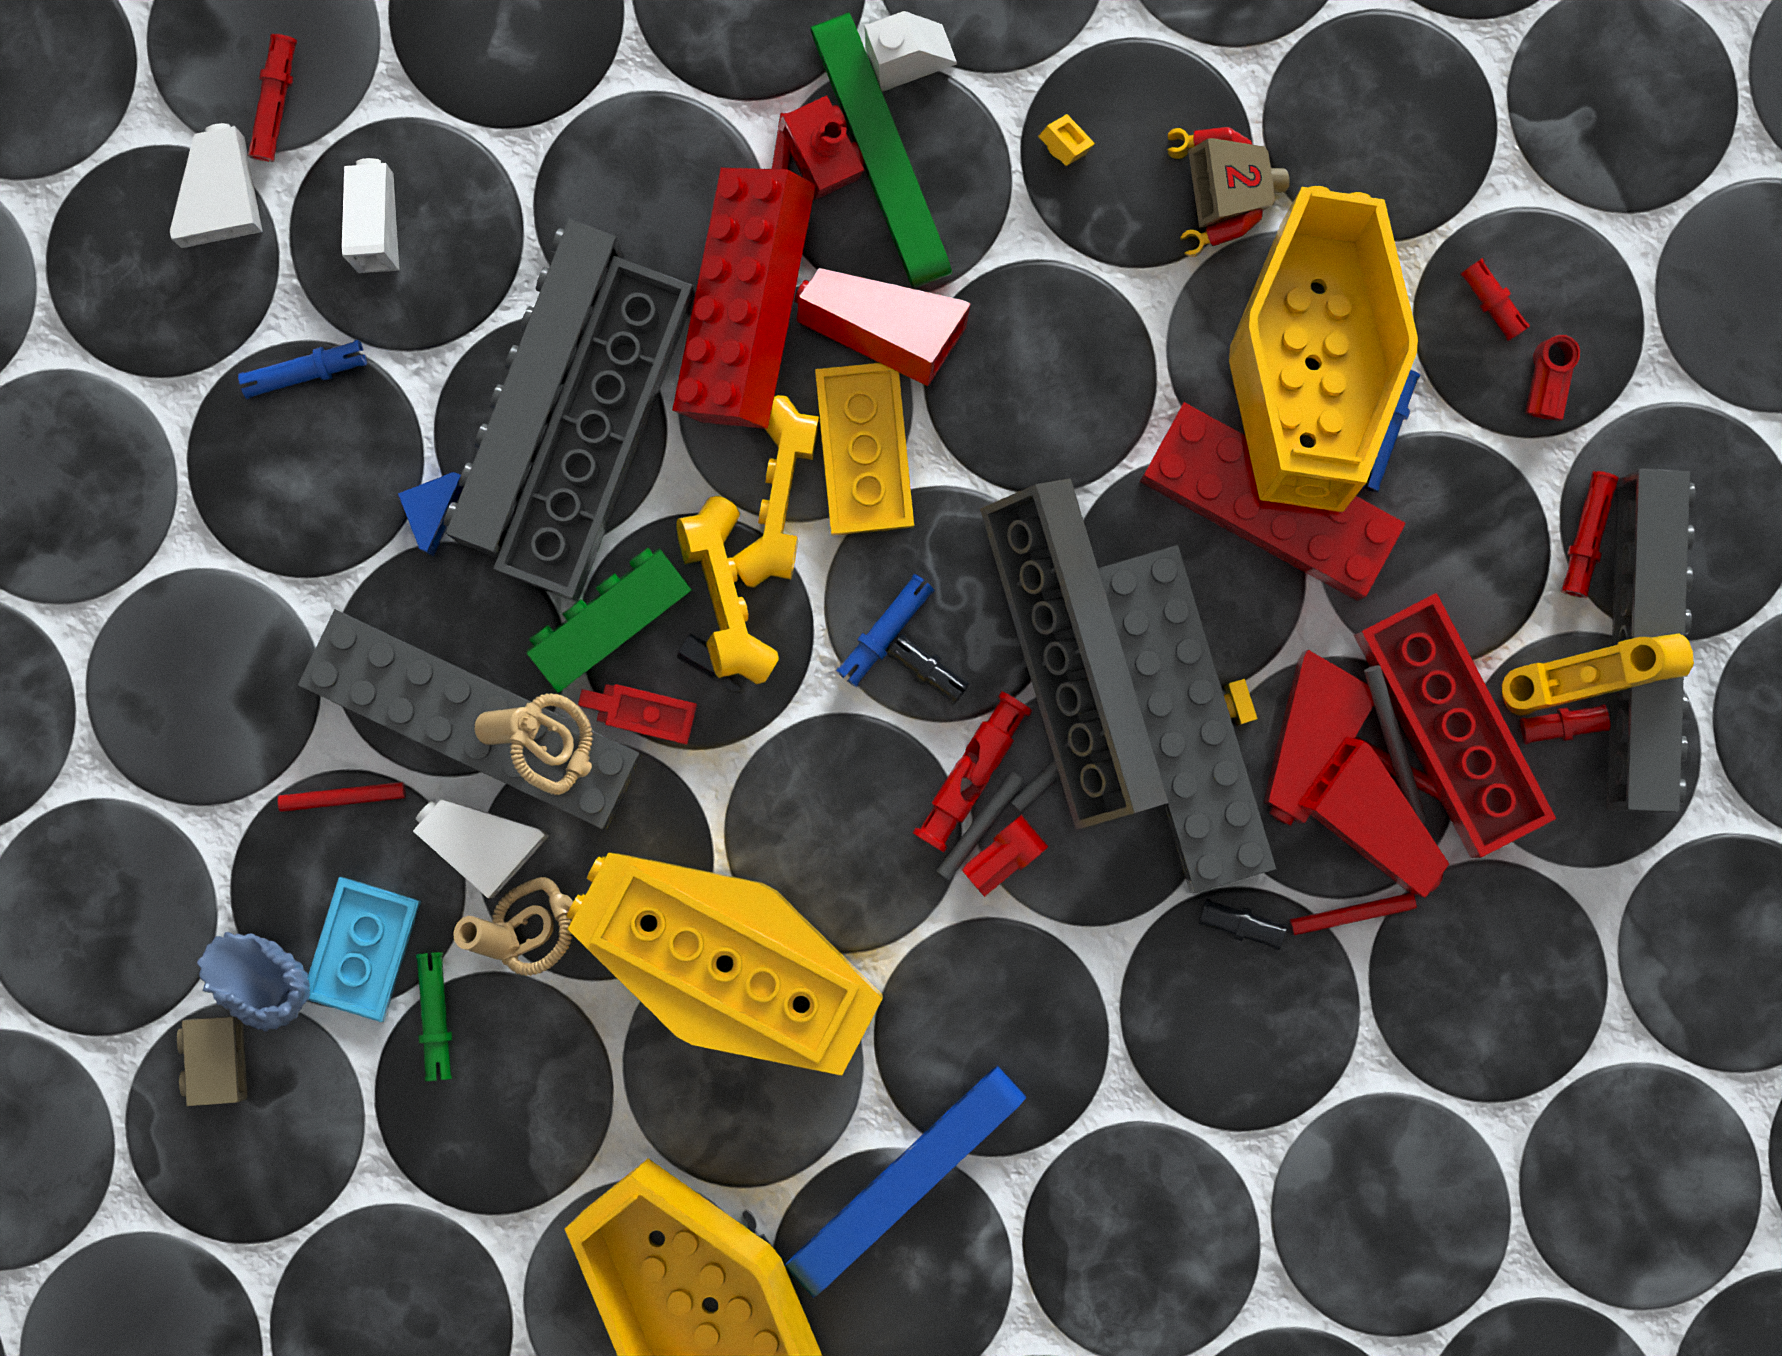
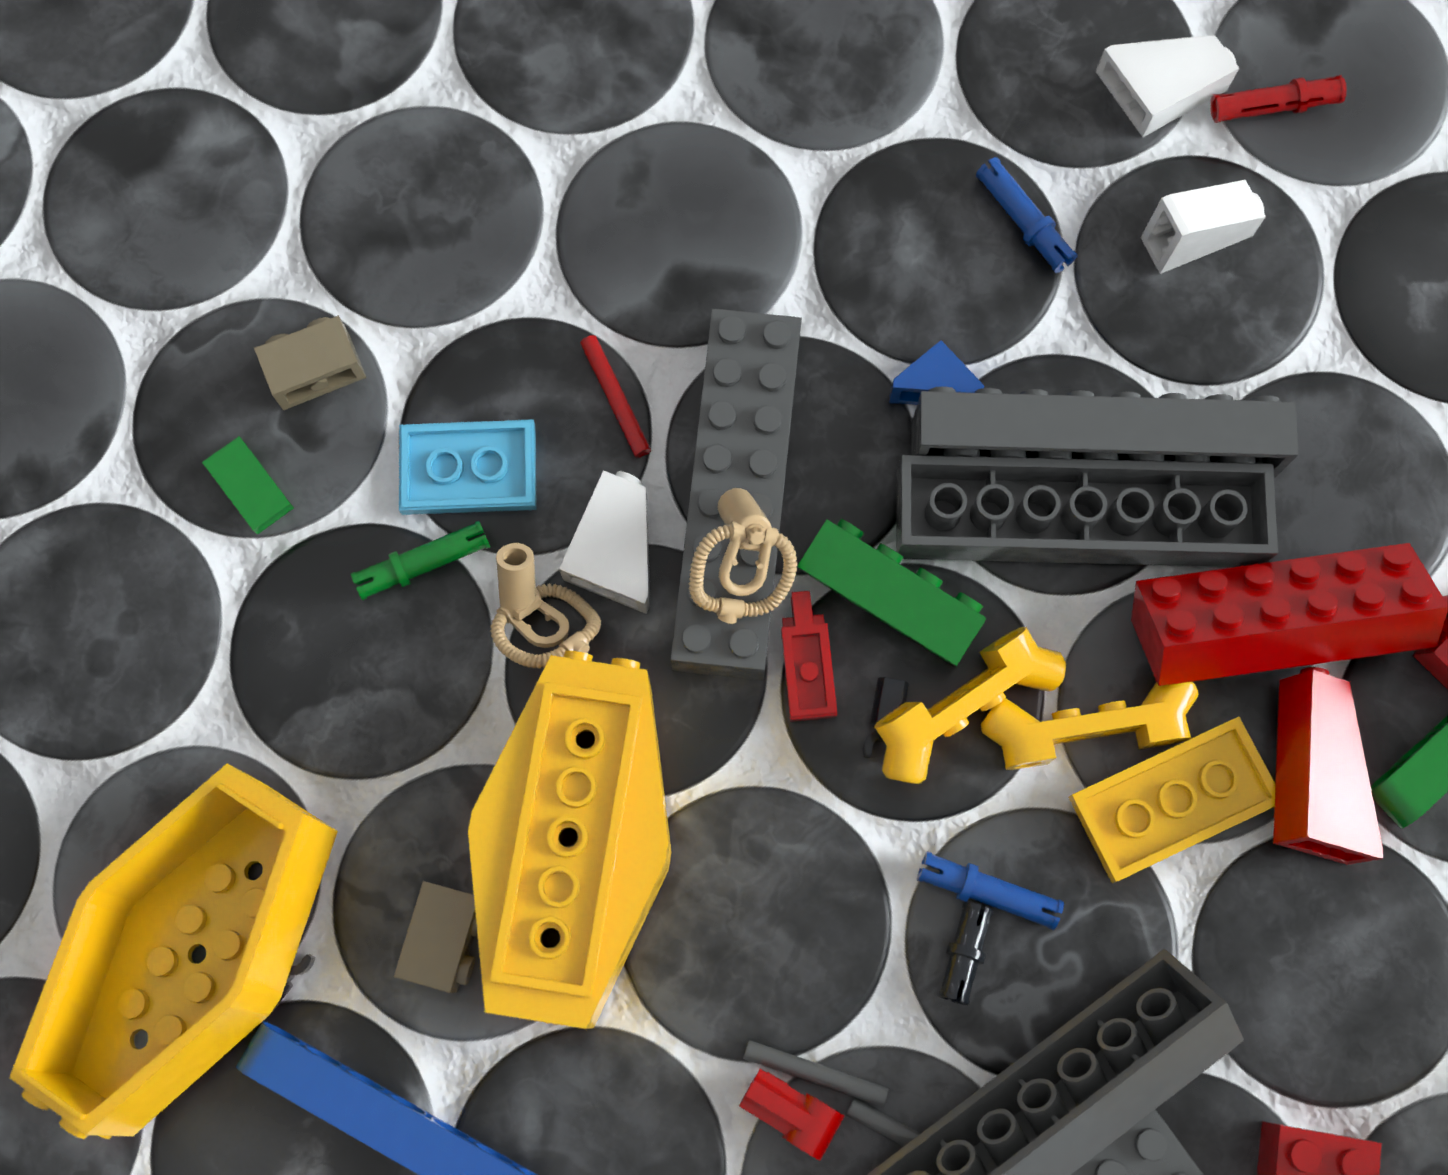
camera: 70 degrees right, 10 degrees down
sand blue piece [197,932,310,1032] -> none
red piece [913,691,1032,853] -> none
none -> green tile [202,436,294,535]
none -> dark tan brick [394,881,478,993]

